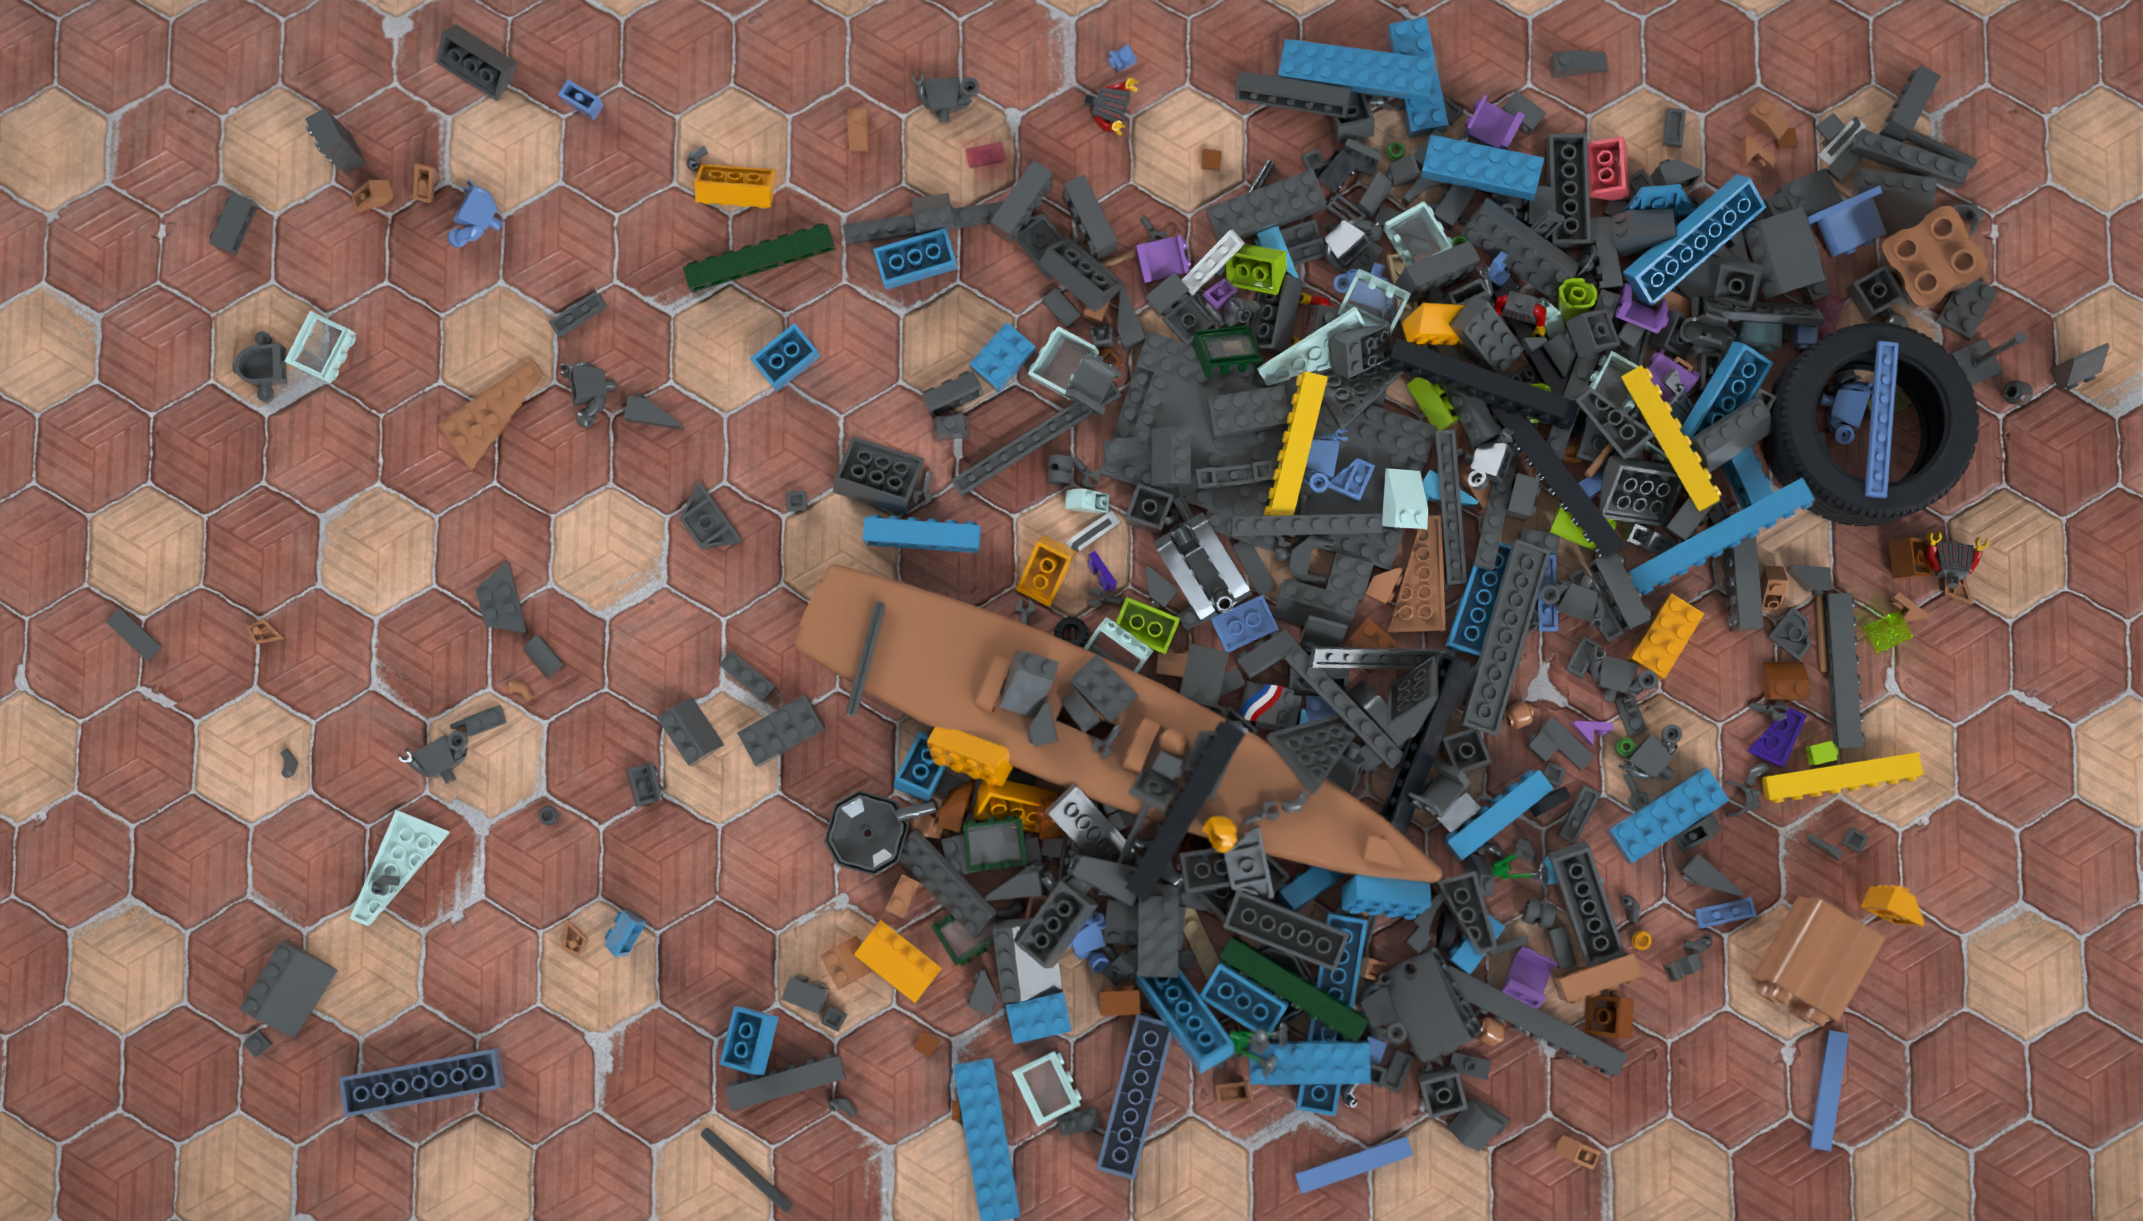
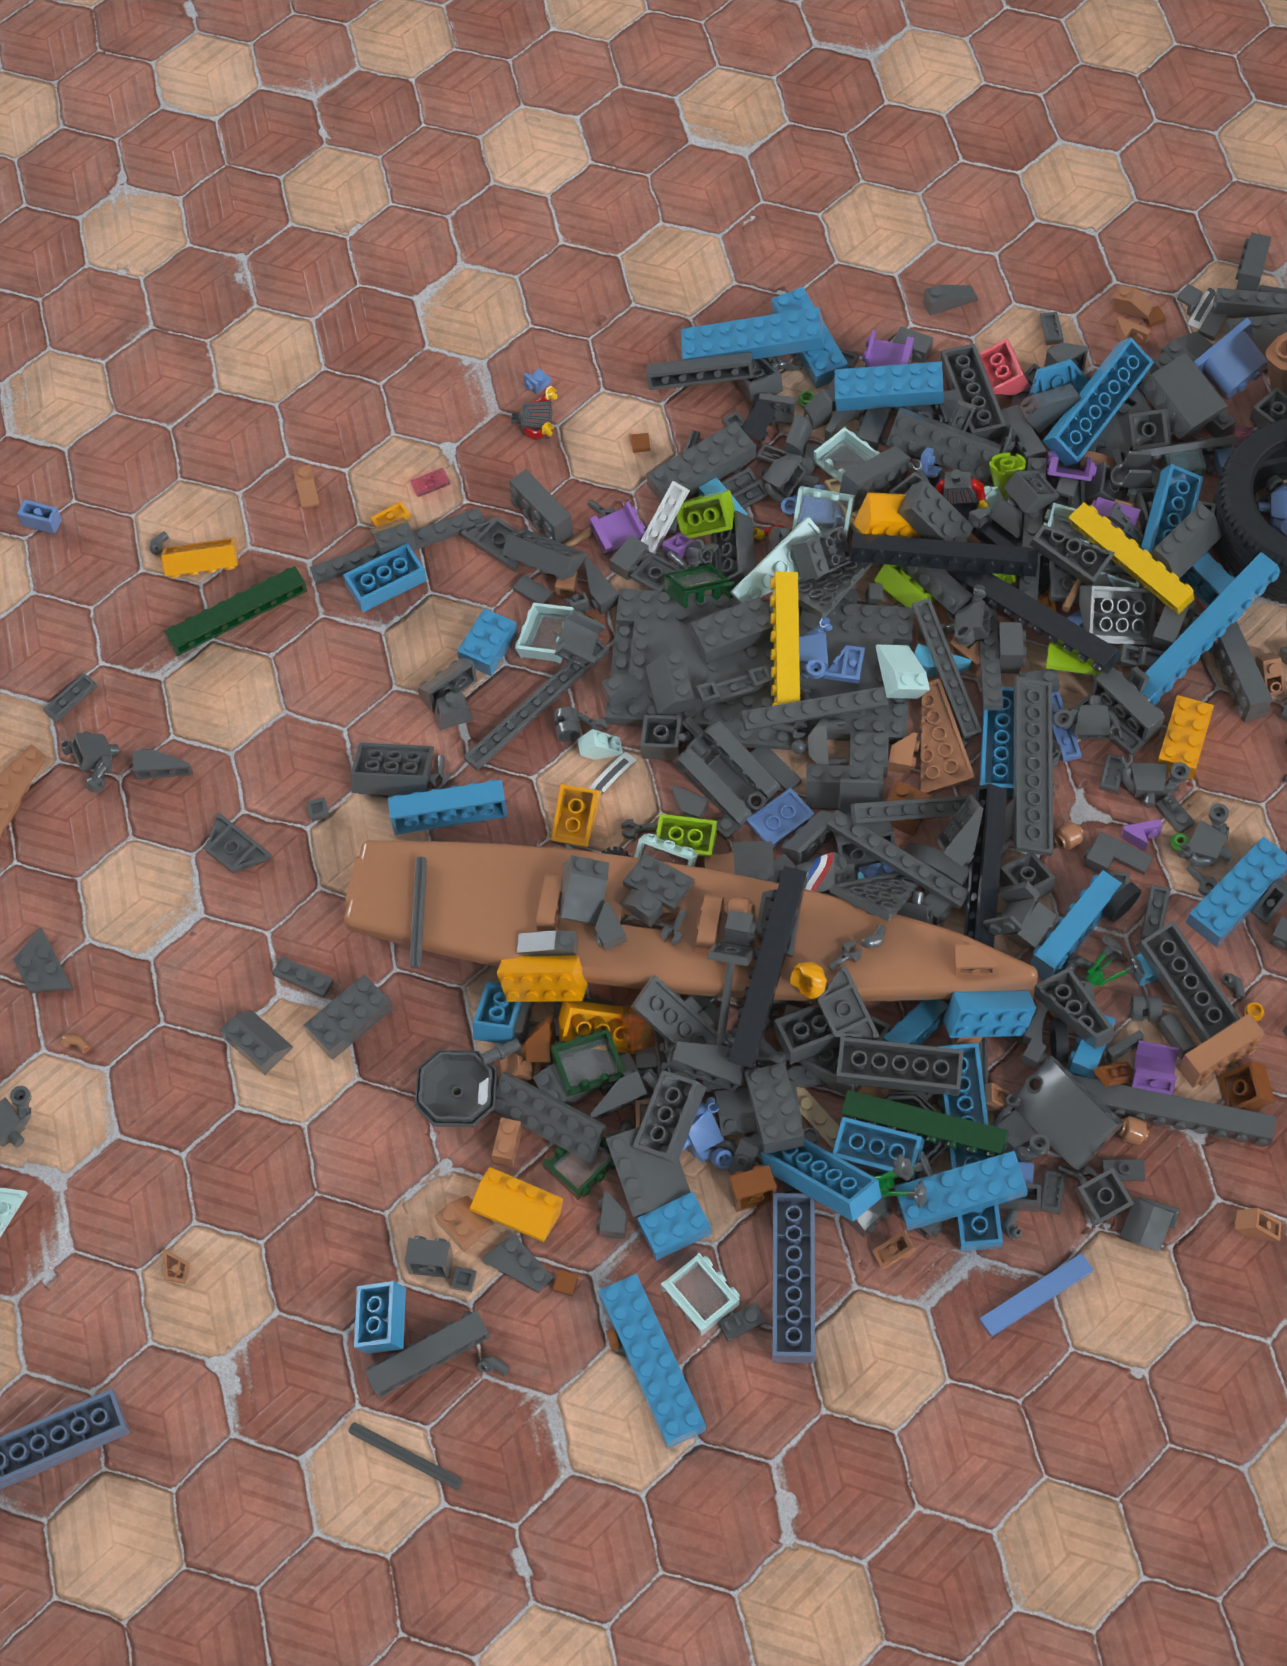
camera: 15 degrees left, 20 degrees down
dark grey hinge [450,705,507,737] -> none
dark grey brick [523,635,565,680] -> none
dark grey plate [539,806,559,825] -> none
dark azure slope [604,910,647,957] -> none
dark grey bracket [626,762,663,807] -> none
dark azure brick [750,323,821,392] -> none
dark grey torso [912,71,979,123] -> none
dark grey brick [990,160,1054,244] -> none
dark purple plate [1087,550,1117,593] -> none
none -> light orange plate [370,501,411,527]
none -> dark grey wing [482,1233,554,1293]
none -> dark grey tile [514,1002,534,1044]
none -> slope [517,930,579,956]
none -> dark grey slope [865,583,883,605]
none -> dark orange tile [1094,1062,1134,1087]
none -> dark grey plate [1127,666,1150,693]

